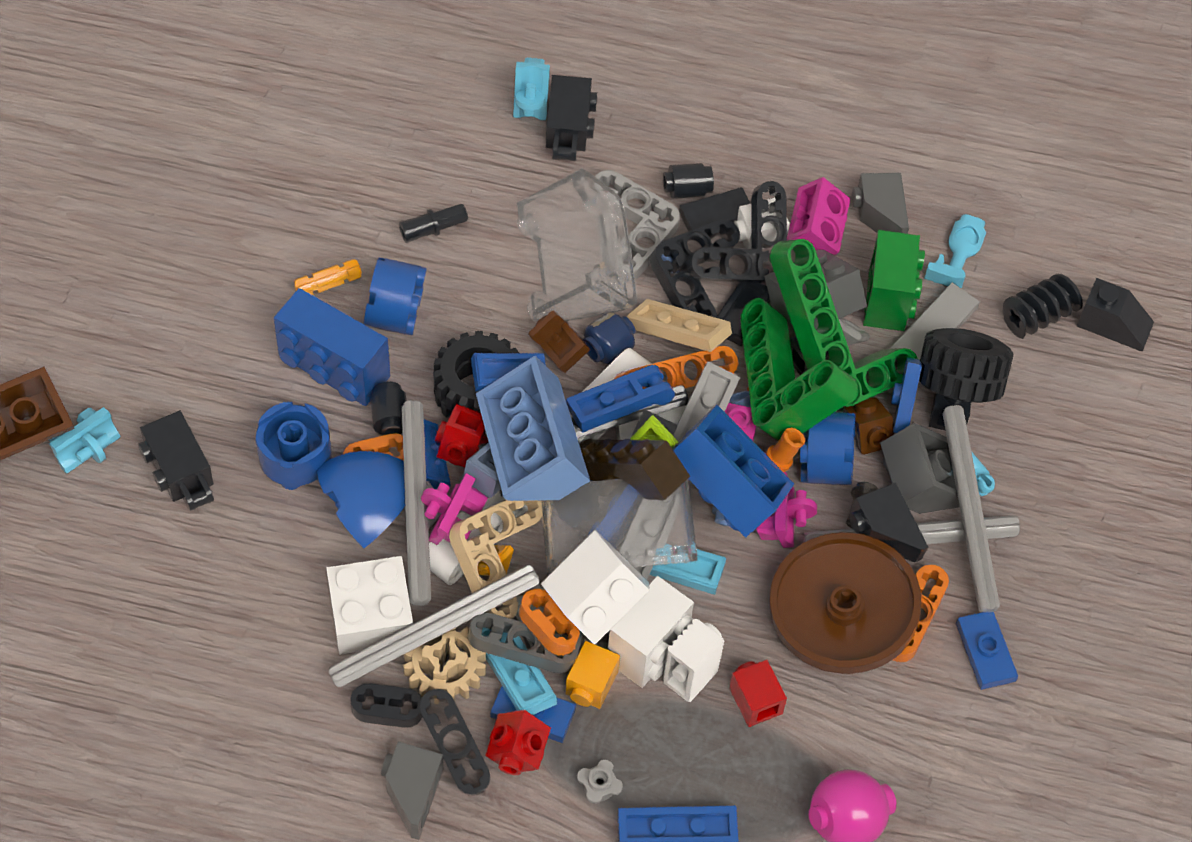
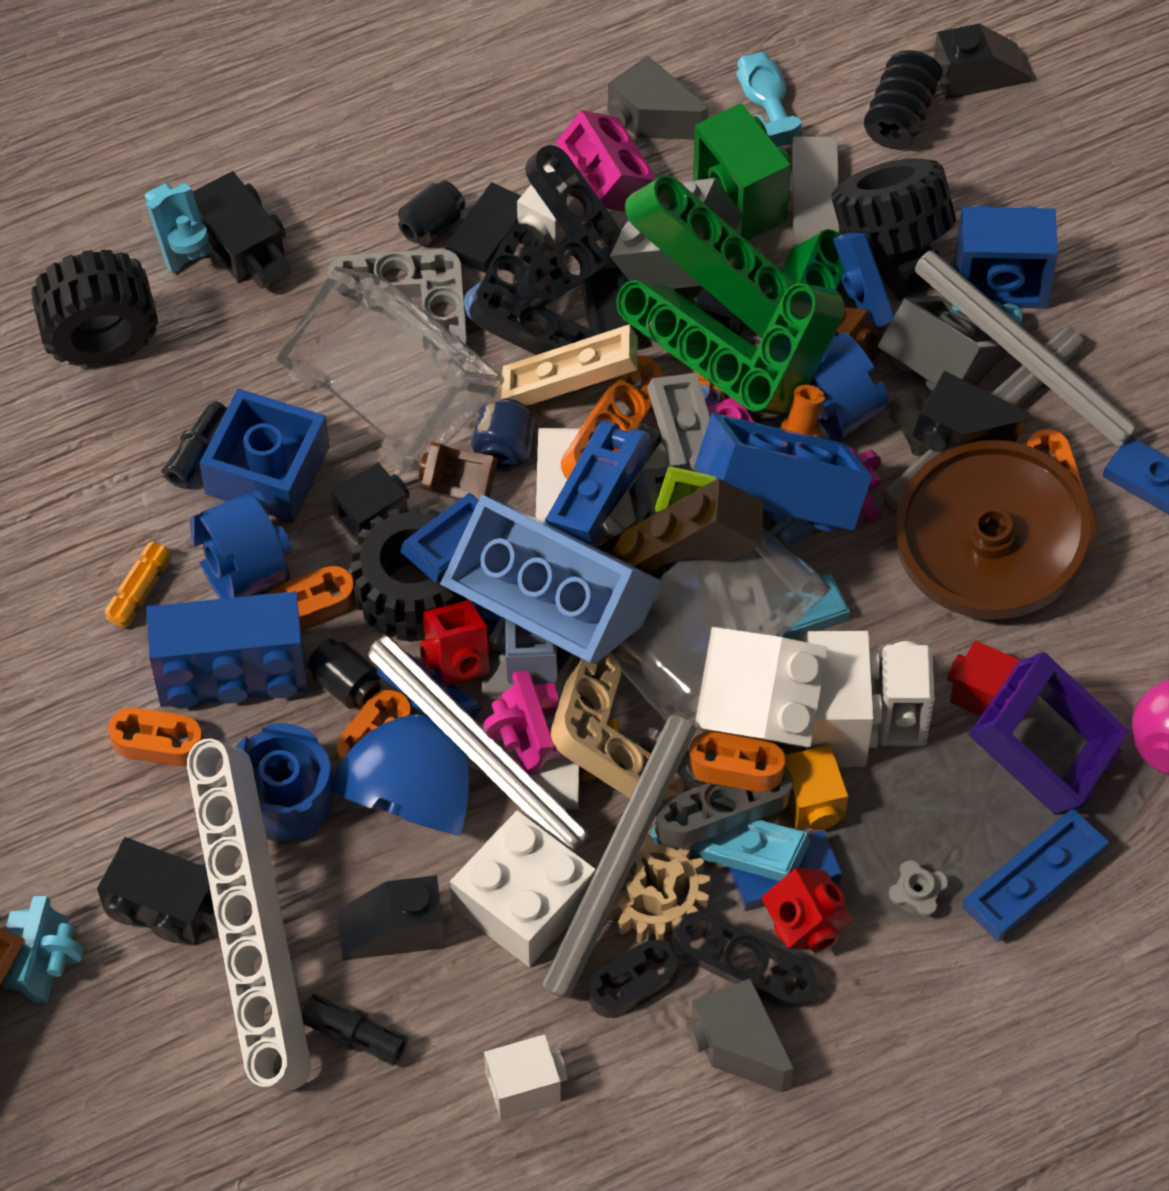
camera: 35 degrees left, 0 degrees up
none -> black tyre [31,249,158,367]
none -> orange beam [108,708,203,766]
none -> white beam [187,738,311,1091]
none -> blue brick [199,388,330,522]
none -> orange beam [267,566,355,629]
none -> black pin [301,993,408,1066]
none -> black brick [331,462,410,544]
none -> black slope [338,875,445,960]
none -> white brick [484,1034,568,1120]
none -> blue brick [954,205,1058,309]
none -> dark purple window [968,652,1129,814]

